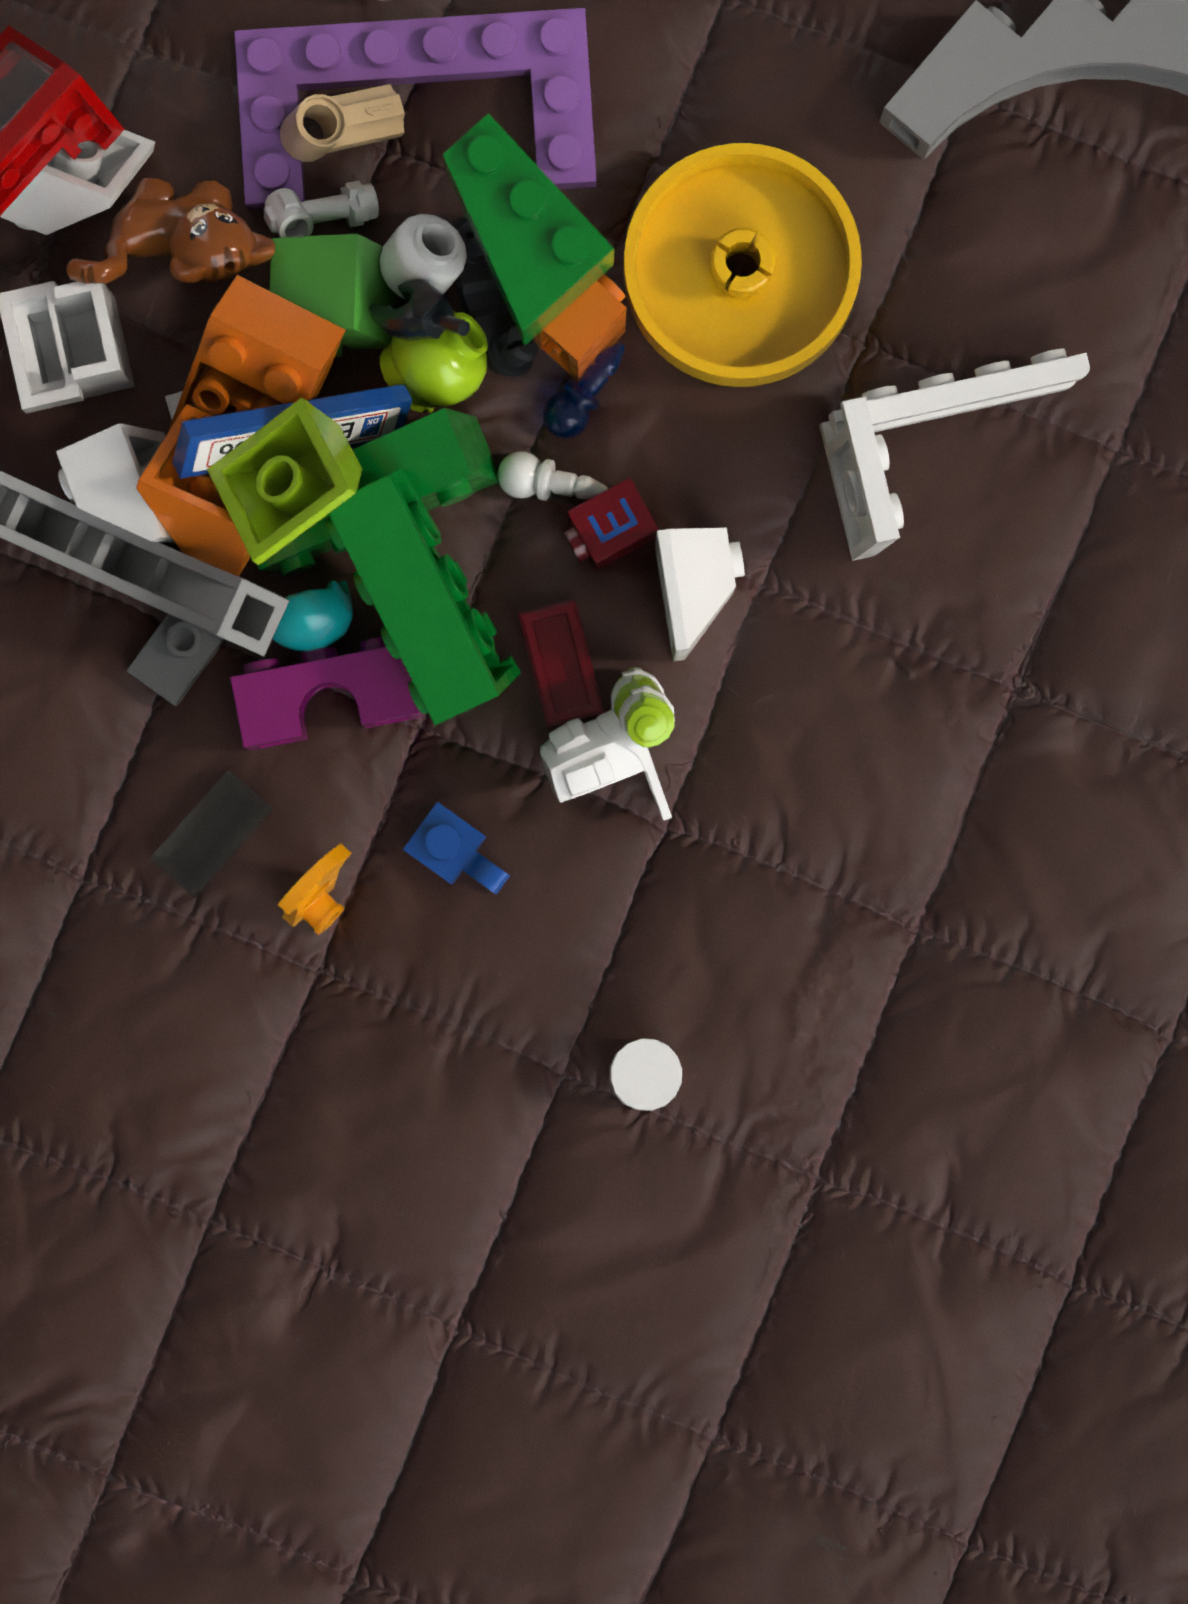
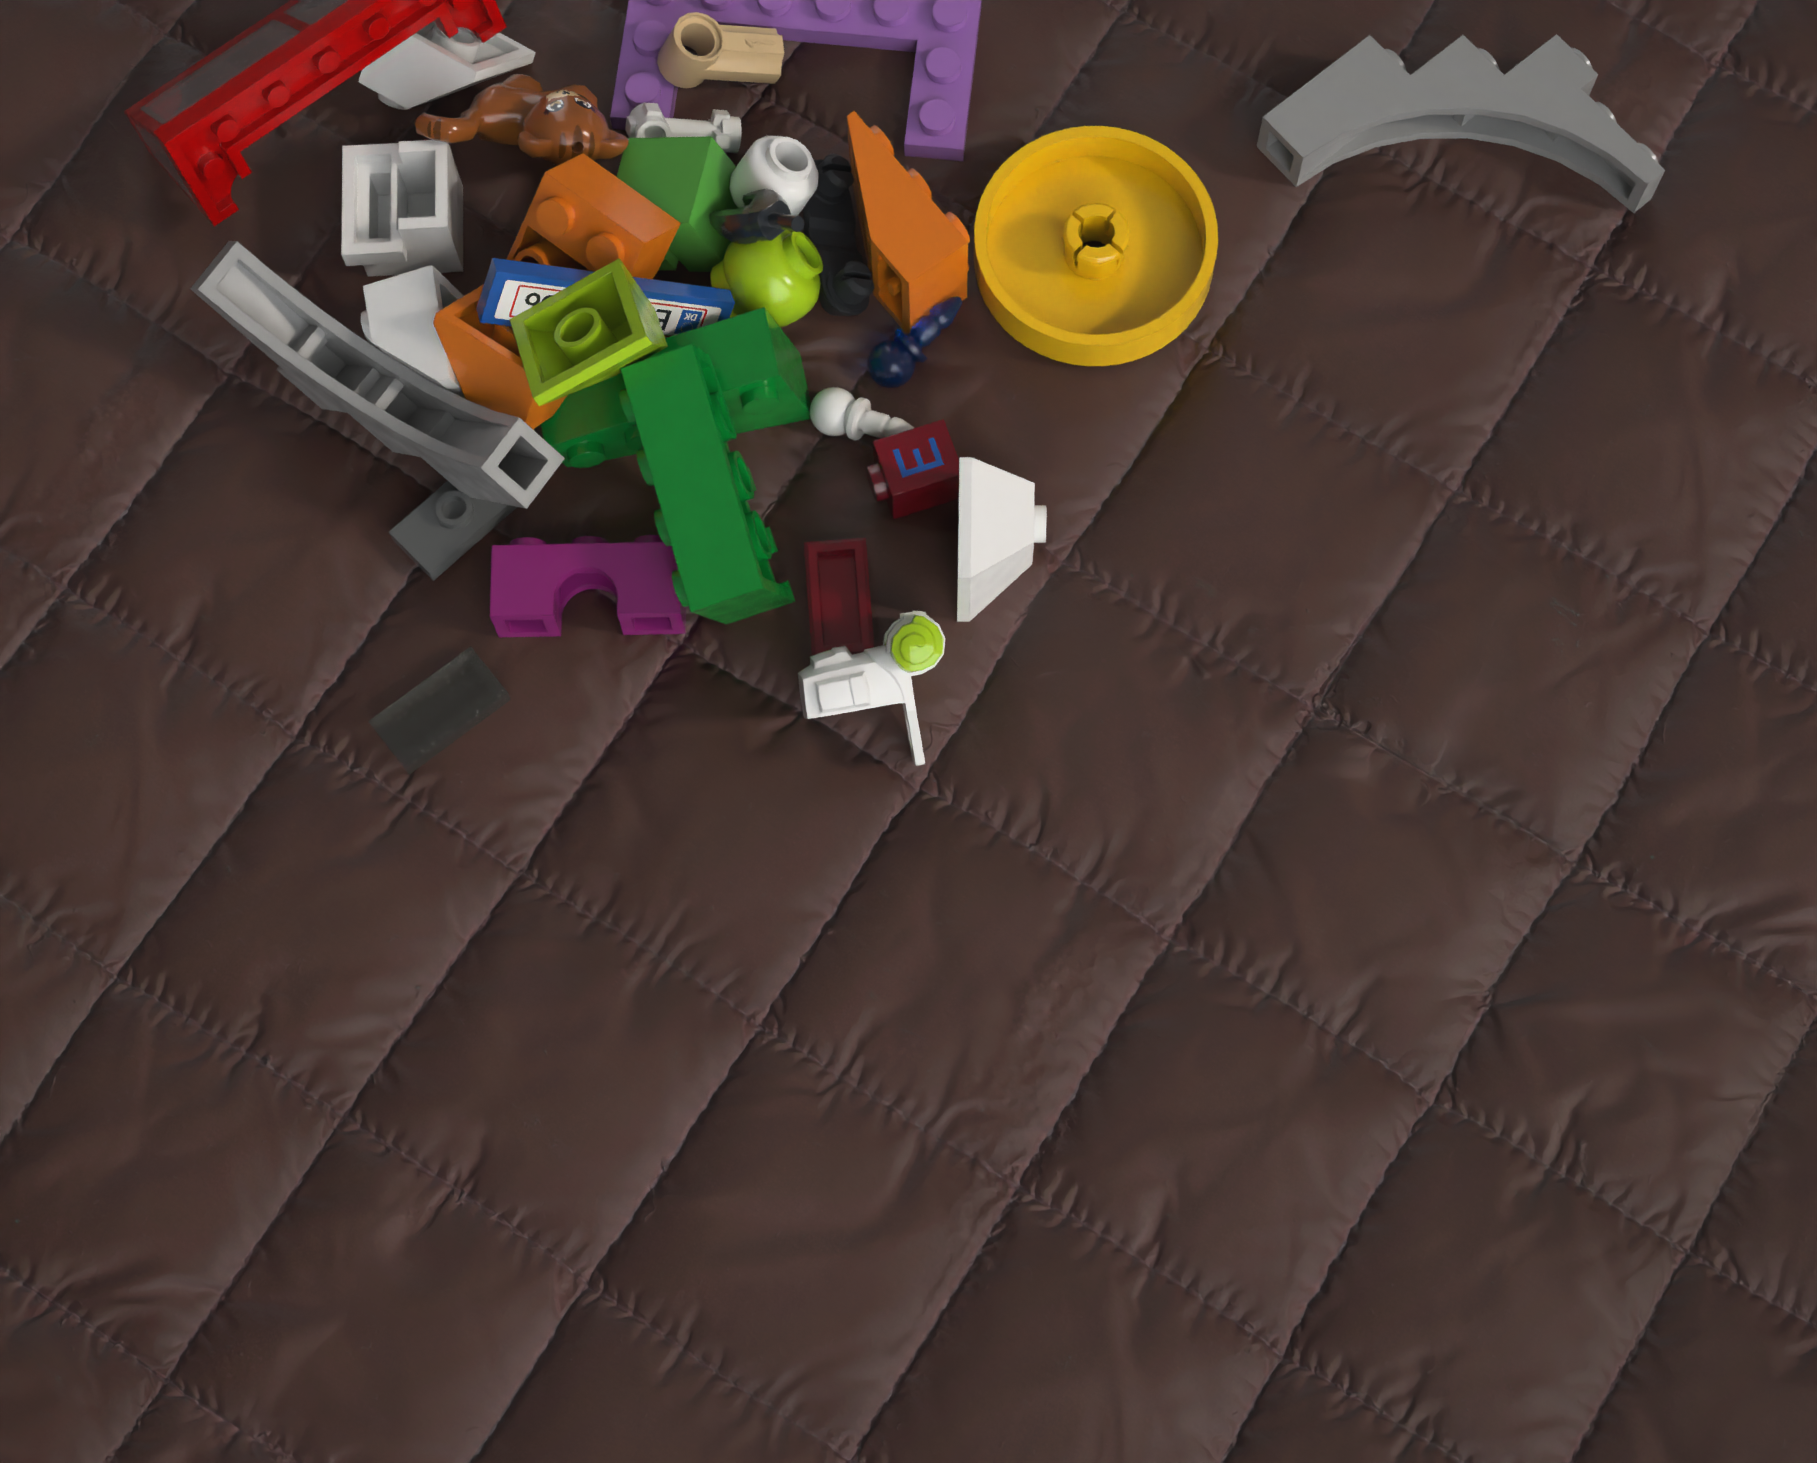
camera: 10 degrees right, 15 degrees down
teal hair [272,580,353,652] -> none
light orange piece [278,843,352,935] -> none
blue plate [403,801,510,895] -> none
green wedge [442,113,614,346] -> none
white piece [609,1039,682,1111] -> none
white bracket [819,348,1090,561] -> none

